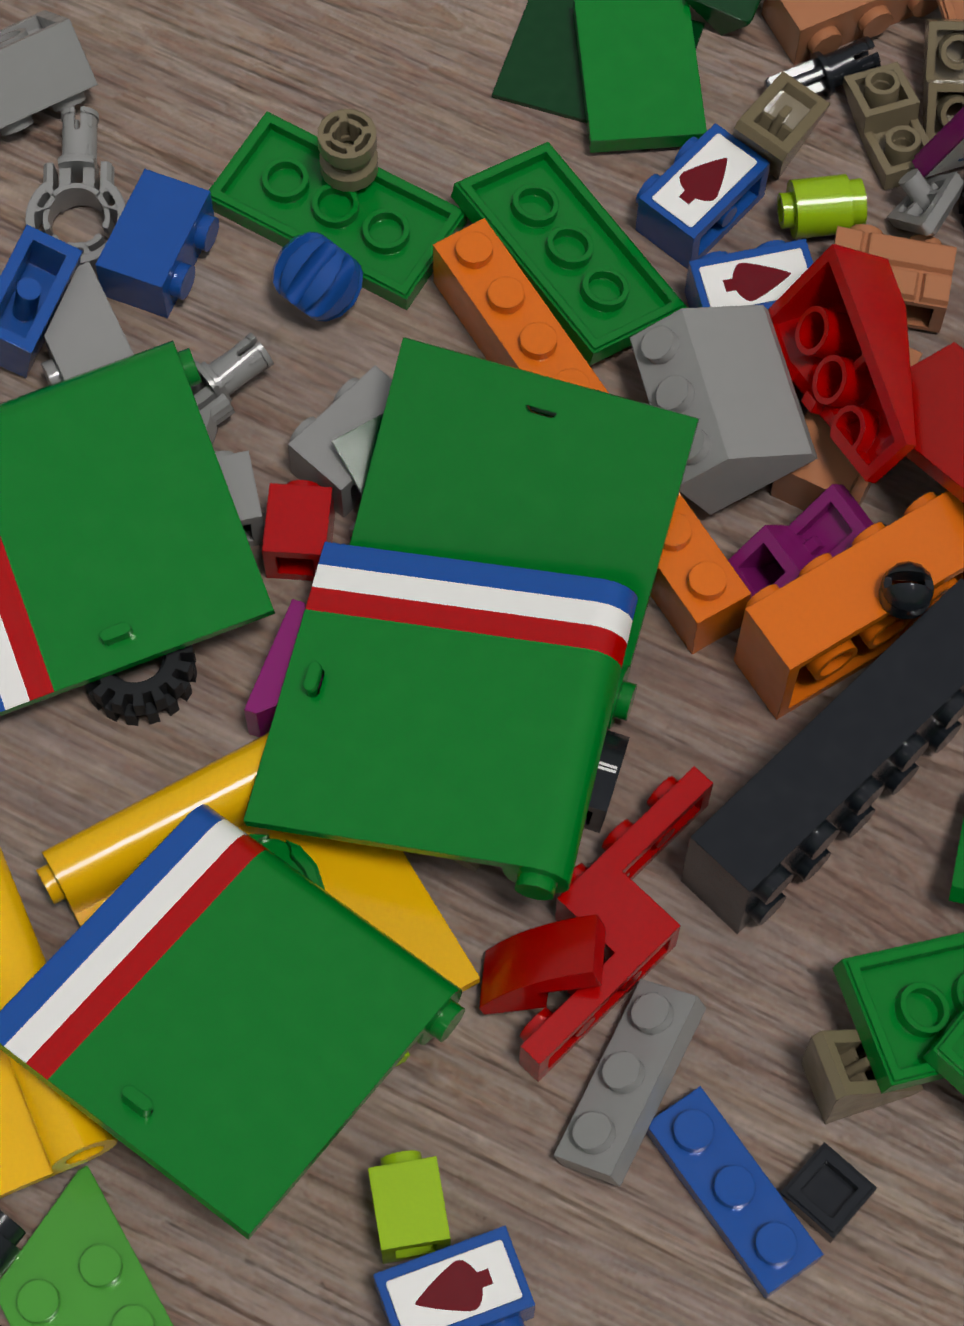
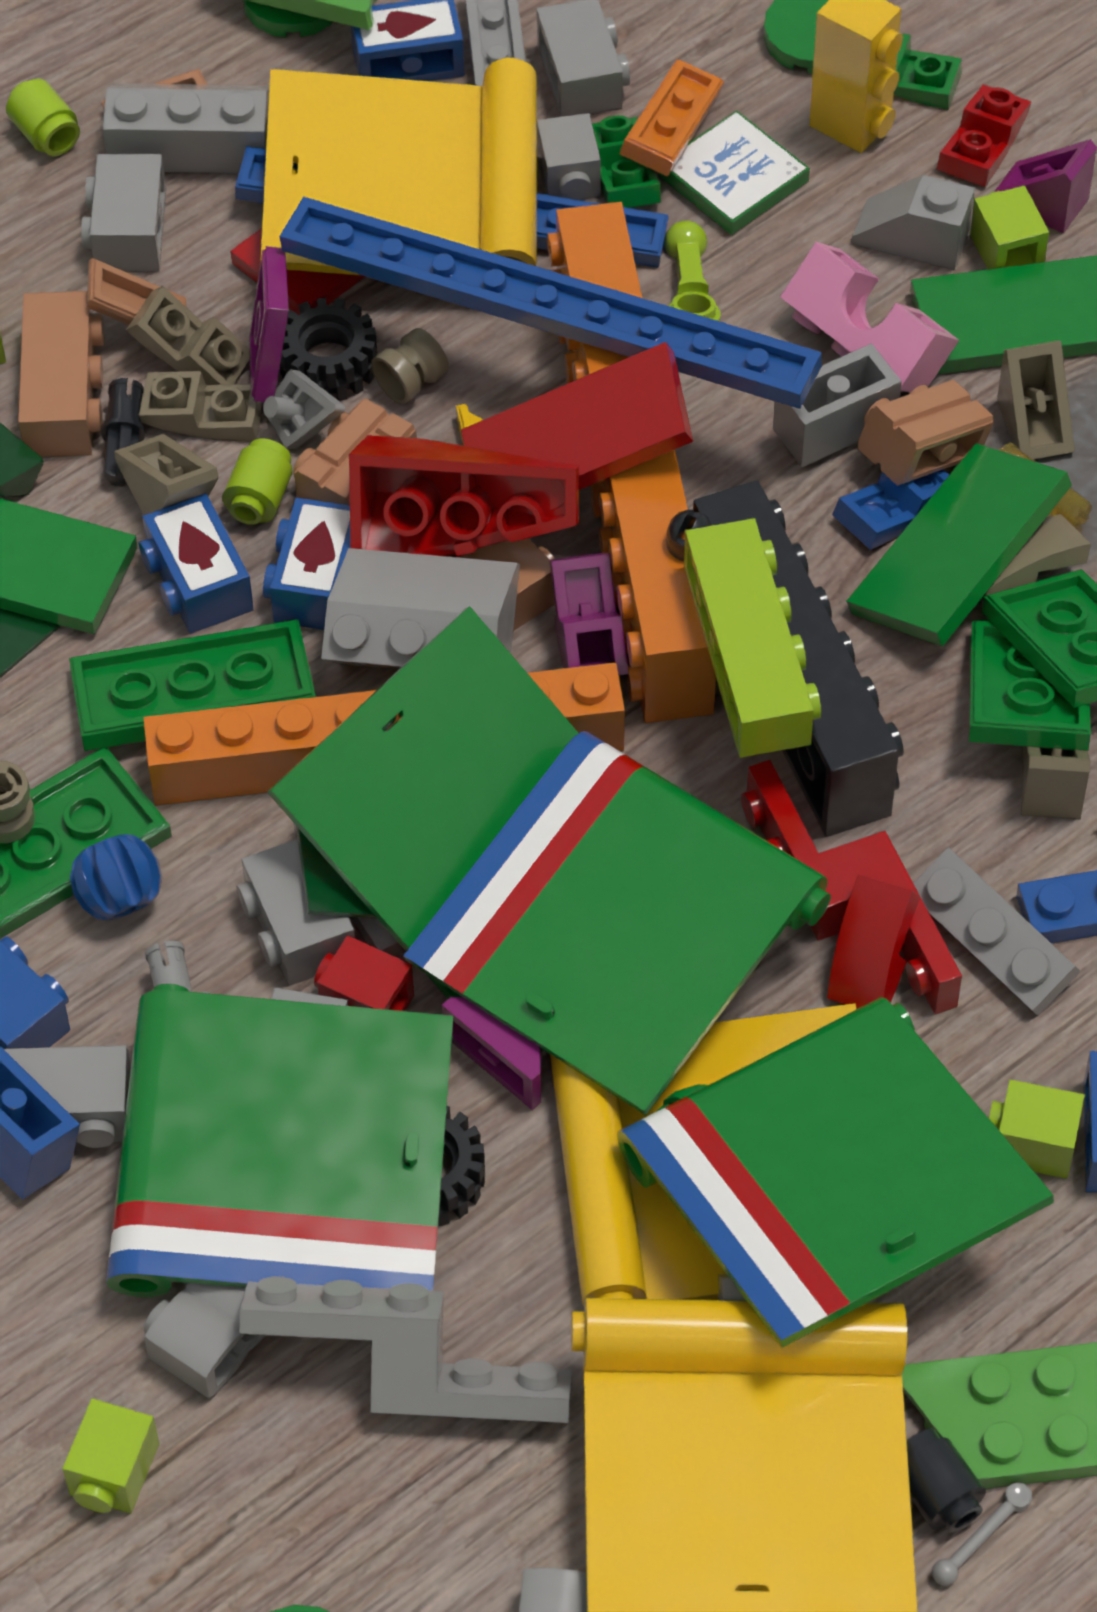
camera: 65 degrees left, 10 degrees down
none -> lime brick [684,518,821,758]

